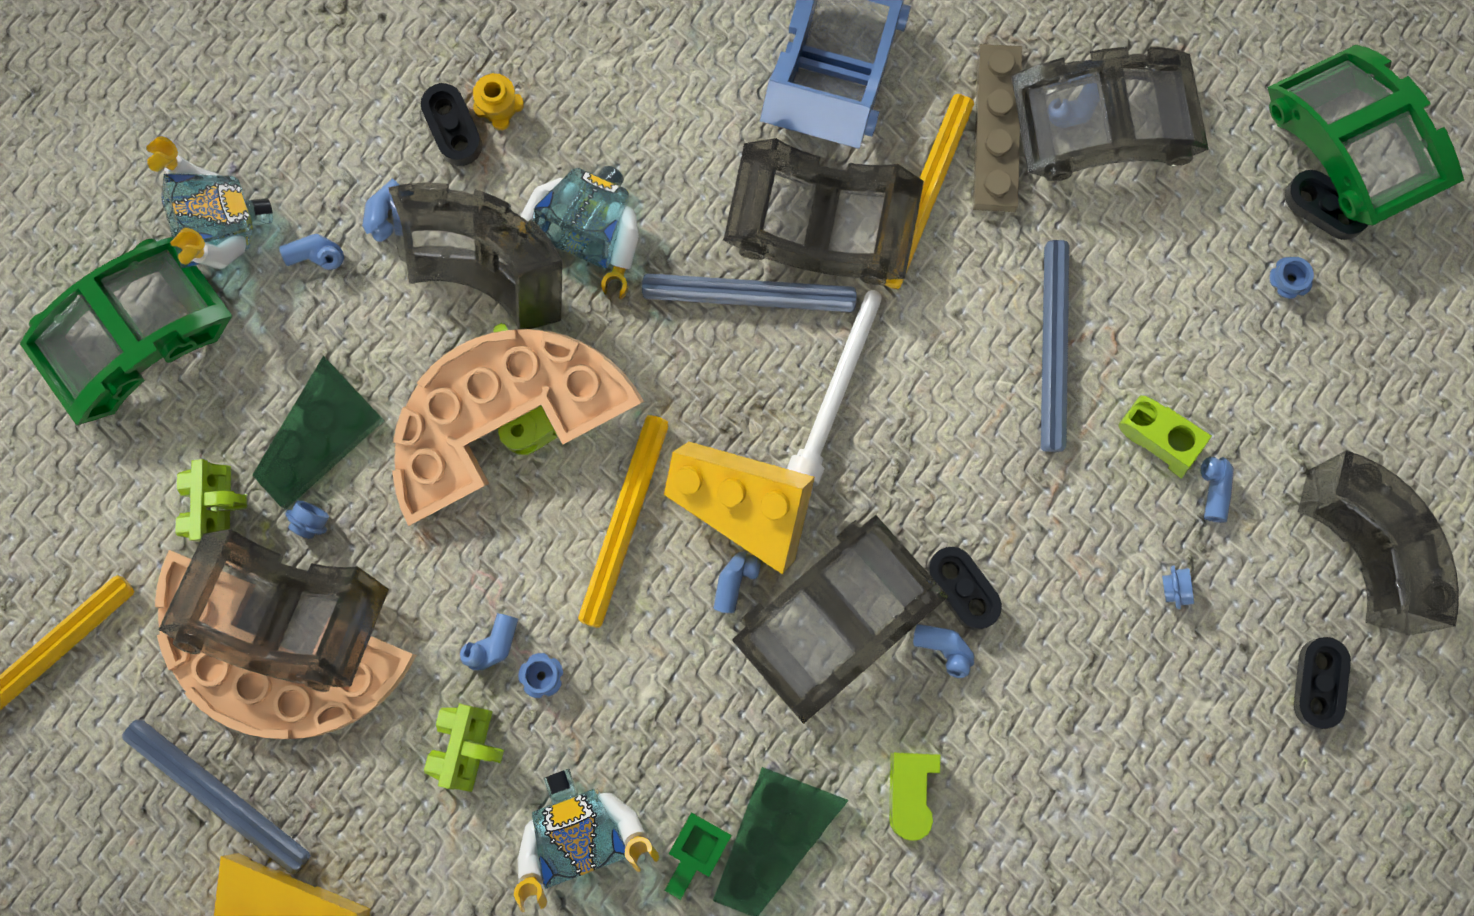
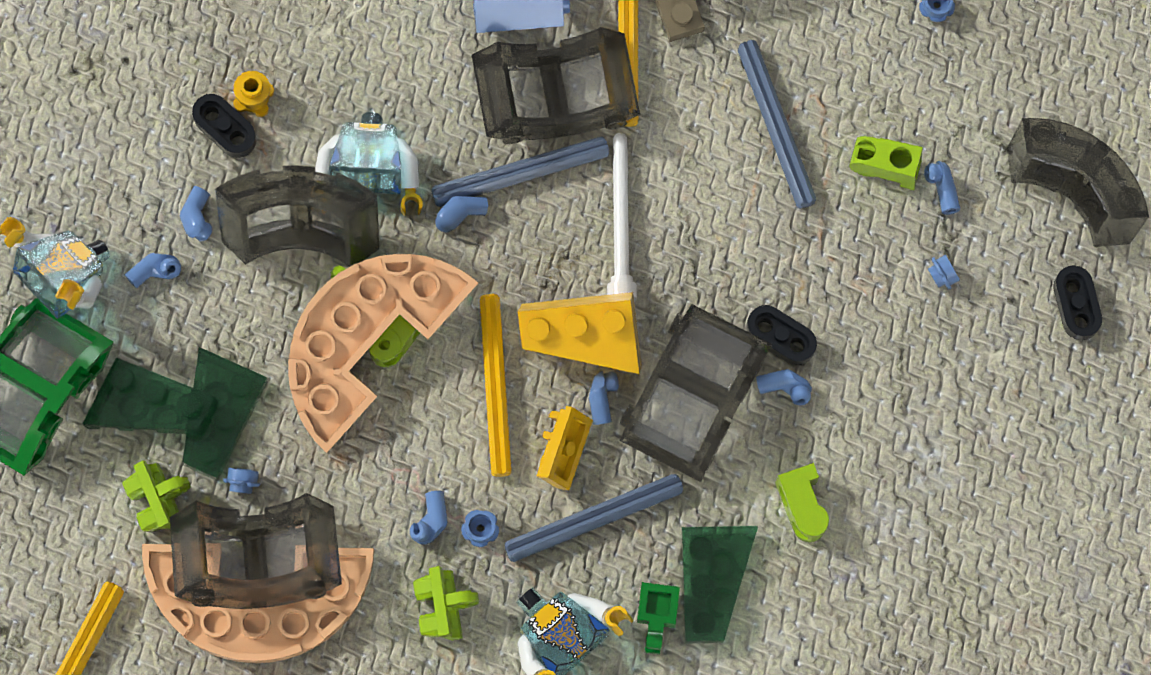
camera: 30 degrees left, 5 degrees down
none -> clear green wing [82,357,219,435]
none -> medium blue arm [435,196,488,233]
none -> sand blue axle [505,474,683,562]
none -> yellow plate [536,406,593,491]

